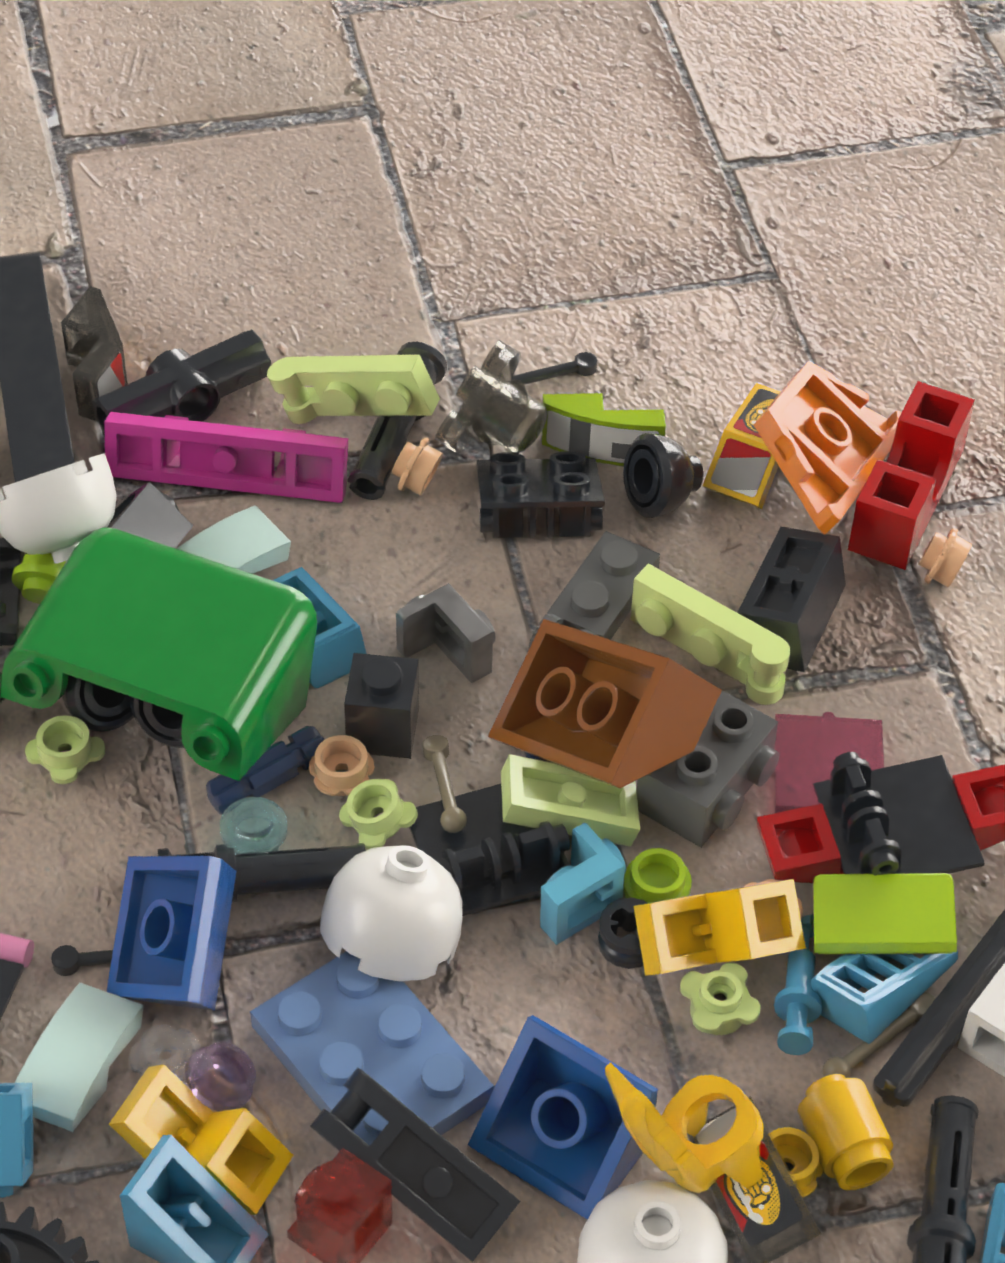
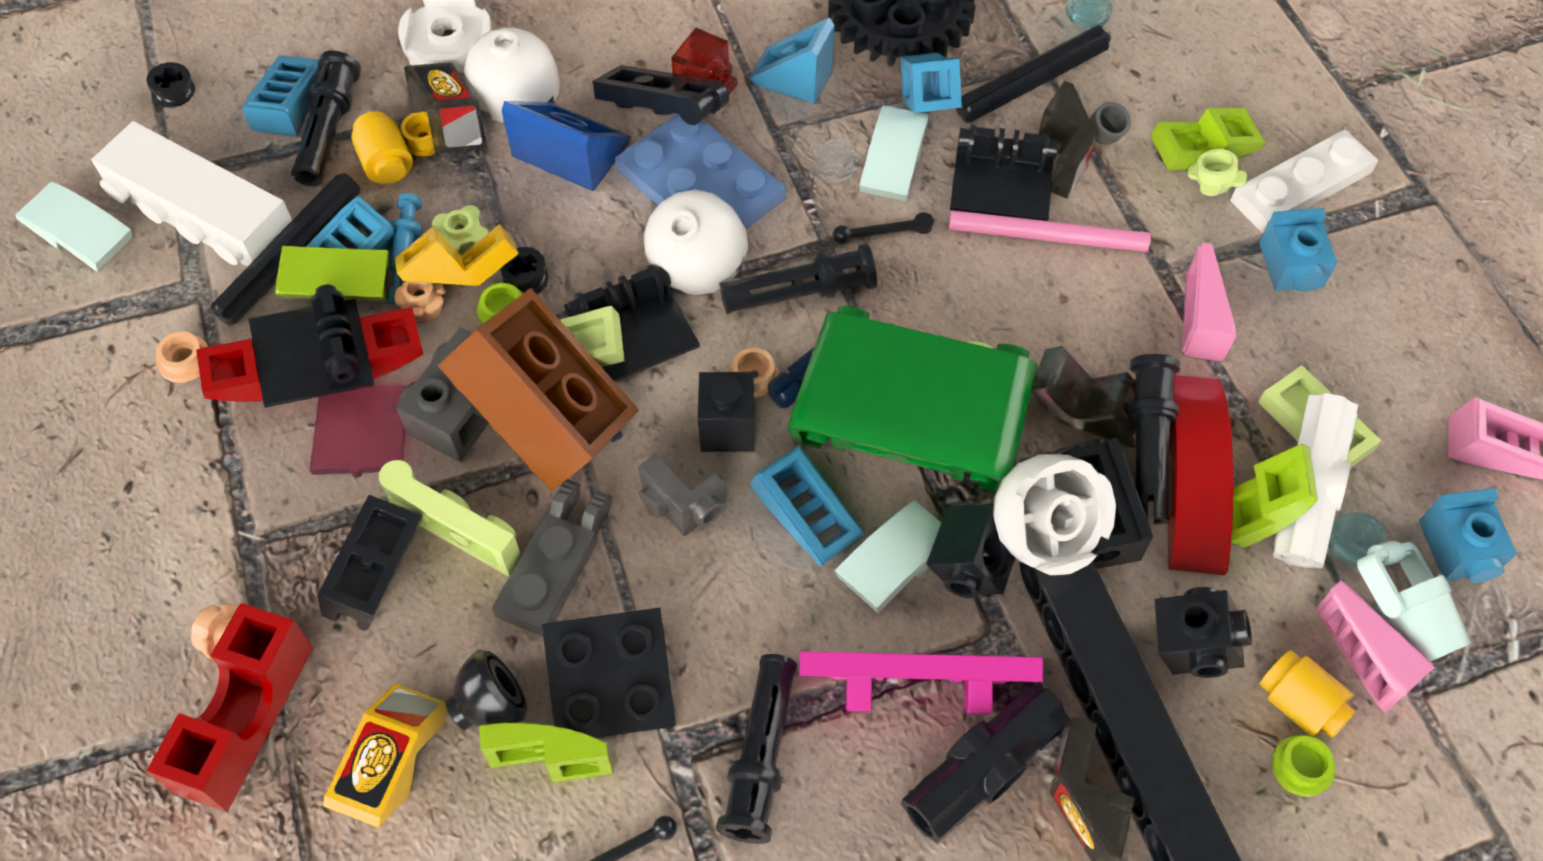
camera: 175 degrees right, 10 degrees up
blue slope [106,856,237,1011] -> none
yellow slope [108,1064,294,1215] -> none
plate [184,1042,256,1112] -> none
clear light blue plate [219,797,288,854] -> none
yellowish green plate [267,355,440,424] -> none
yellowish green plate [339,779,418,850] -> none
light nougat plate [391,437,443,496] -> none
dark tan hinge [423,735,467,833] -> none
clear smoke plate [435,340,547,454] -> none
medium azure bracket [540,823,626,945] -> none
yellow hair [605,1062,763,1193] -> none
orange wing [754,361,901,535] -> none

